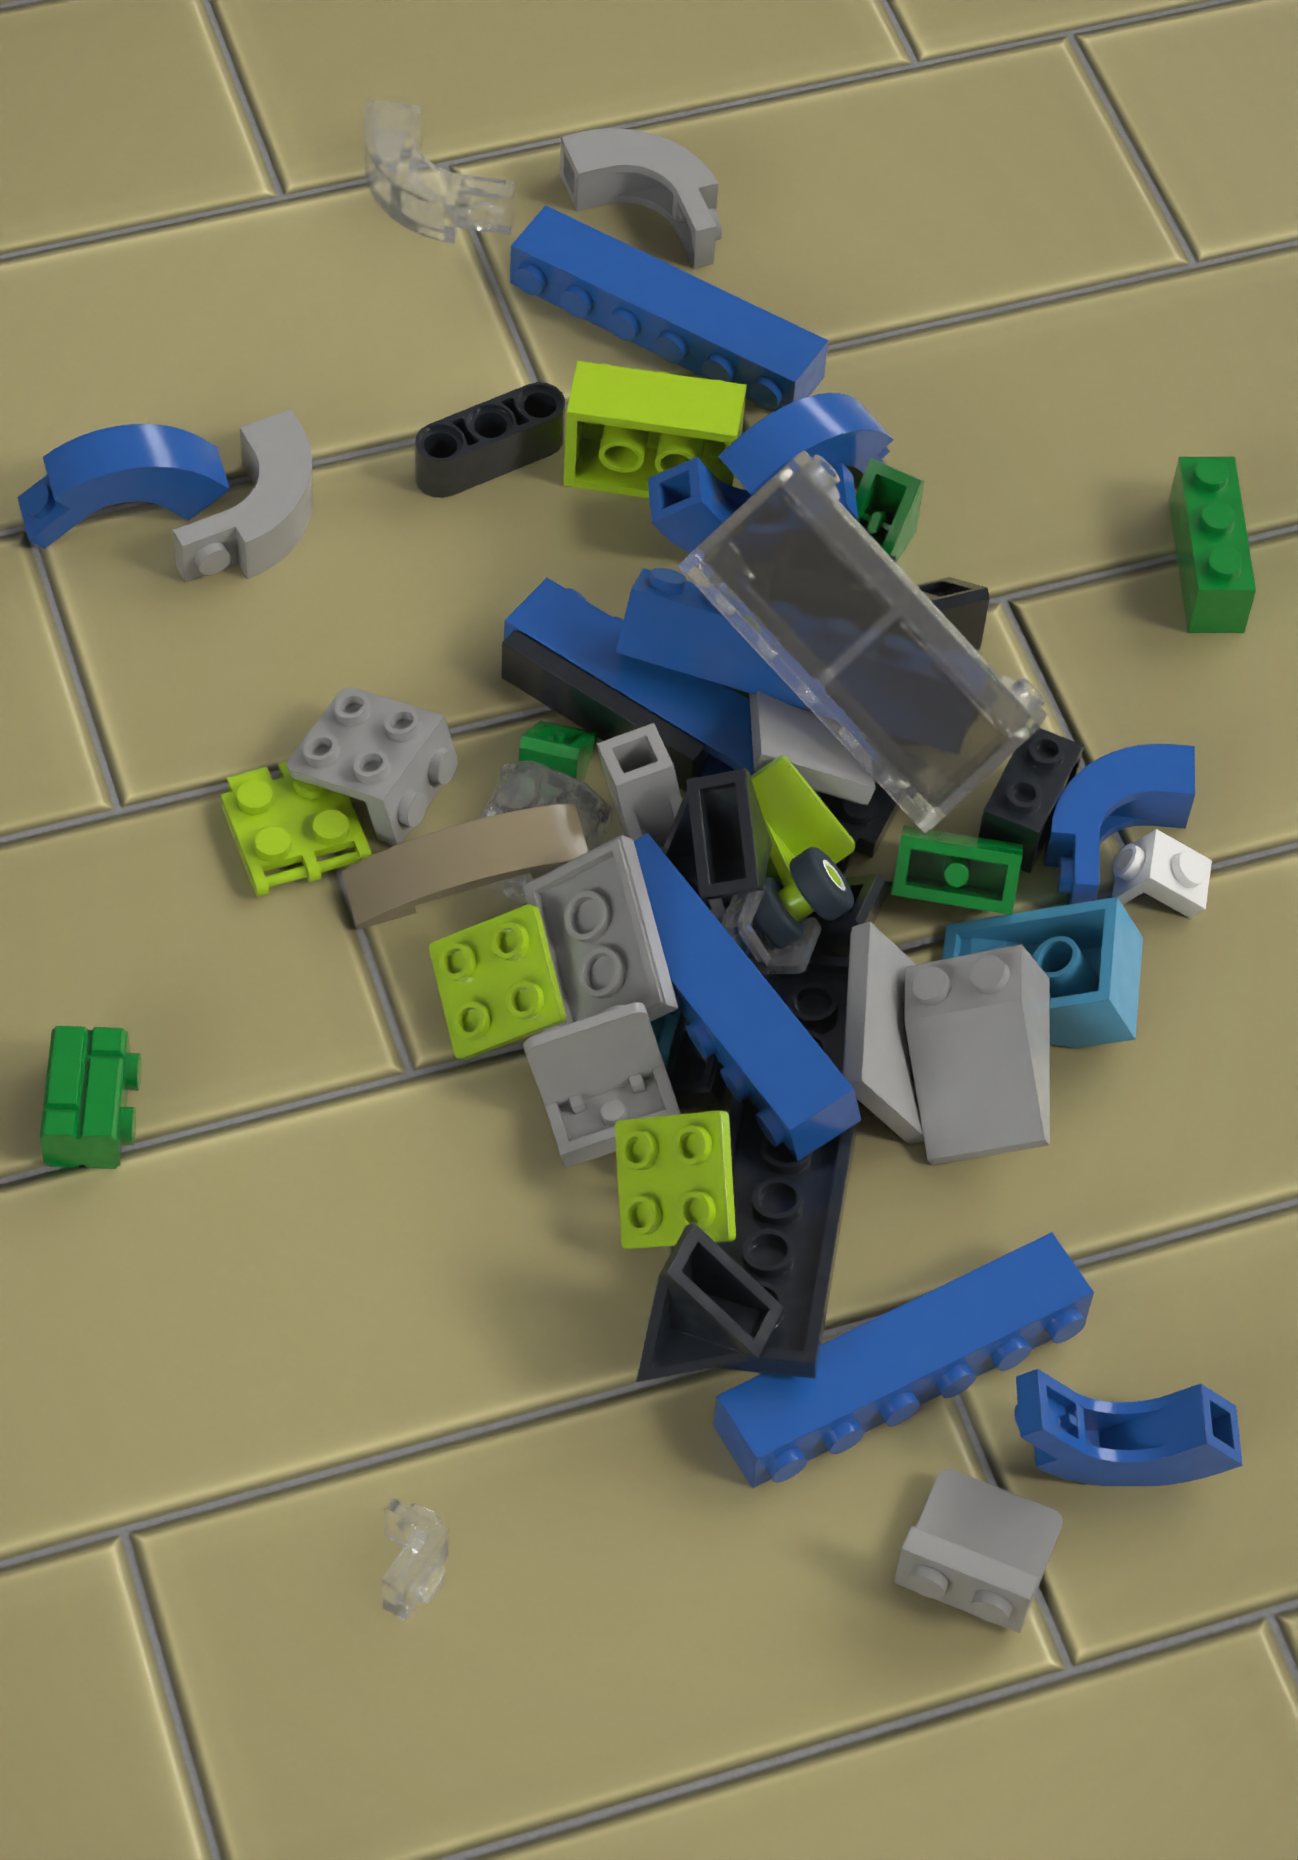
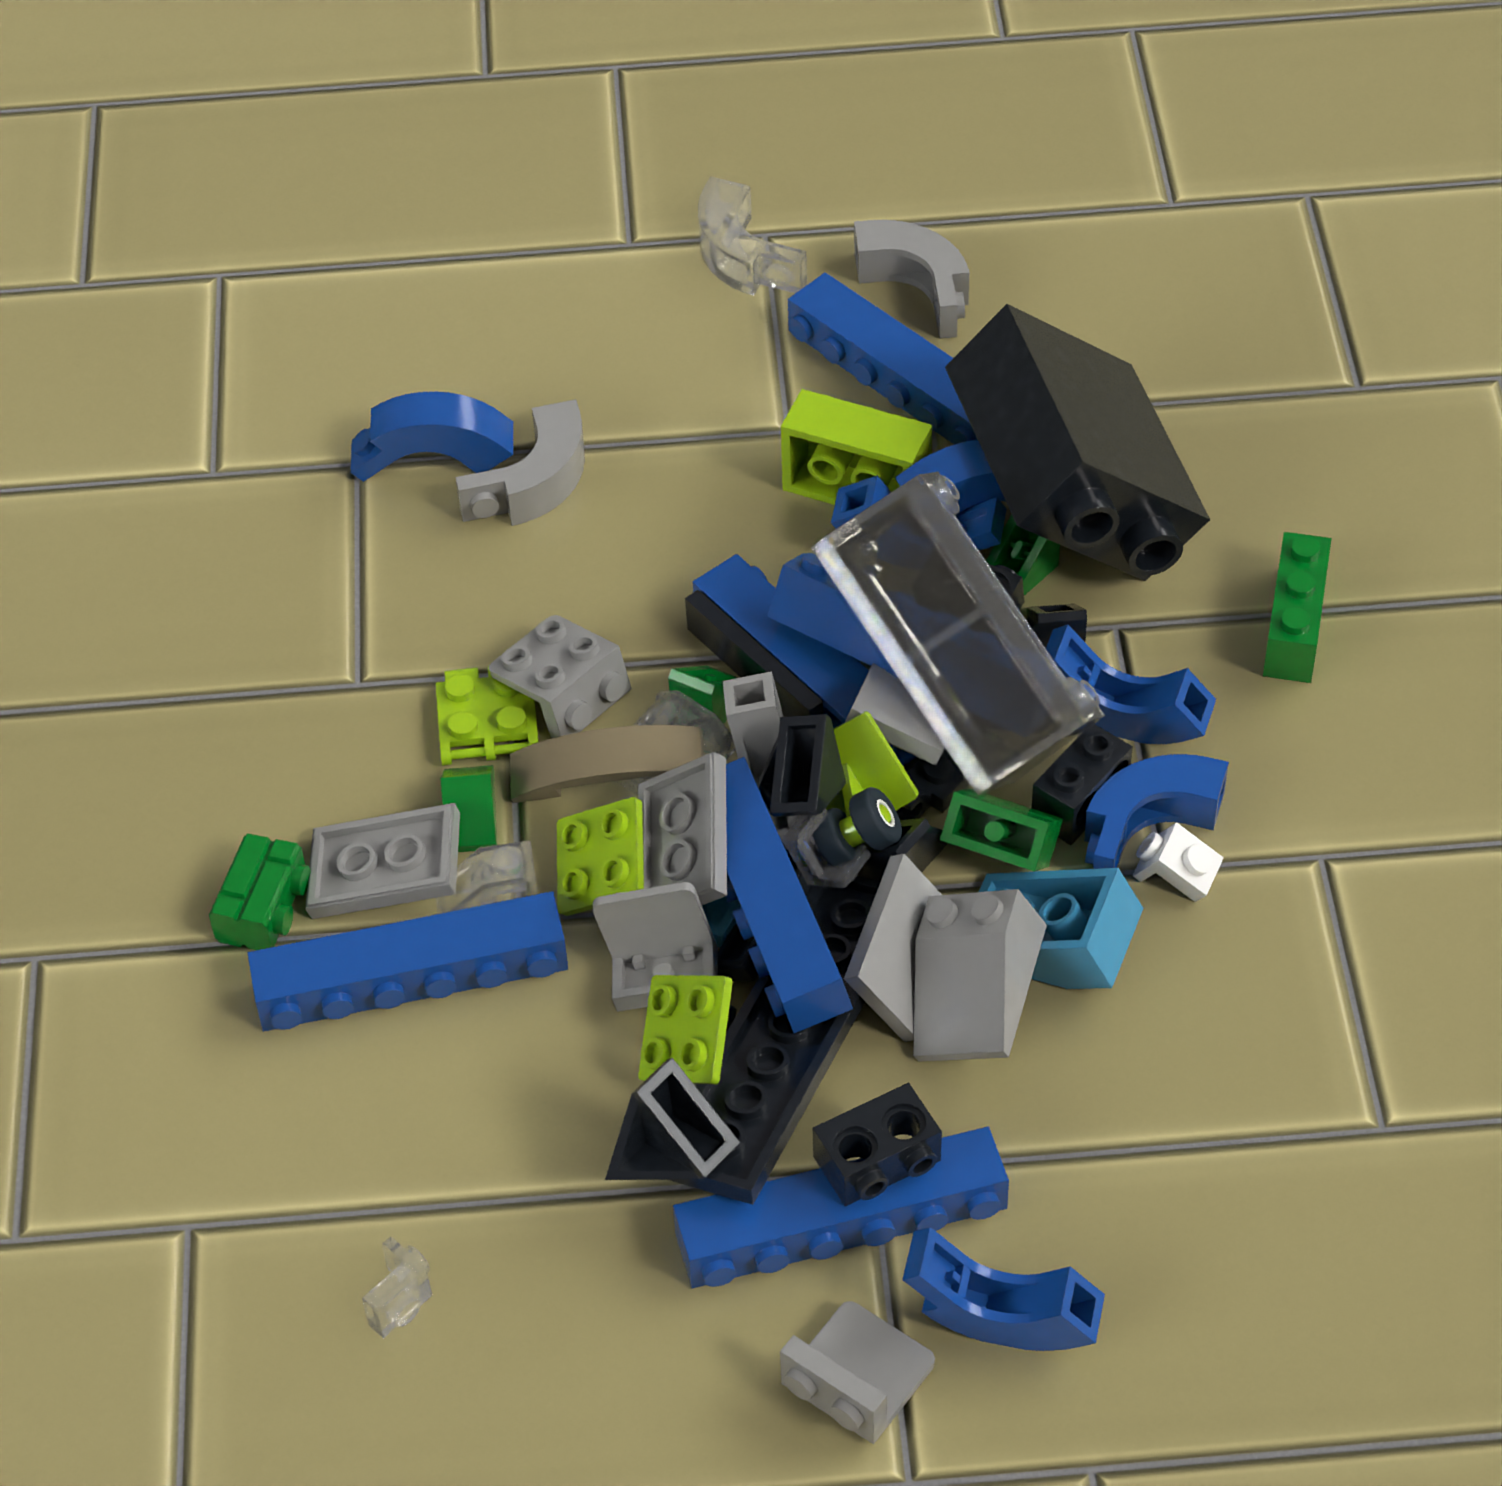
camera: 20 degrees right, 5 degrees down
black beam [415,382,565,498] -> none
none -> blue brick [247,891,569,1032]
none -> light grey tile [306,803,460,919]
none -> clear slope [436,840,538,914]
none -> green slope [440,765,497,852]
none -> black brick [812,1082,942,1206]
none -> black brick [945,304,1210,581]
none -> blue arch [1042,624,1216,744]

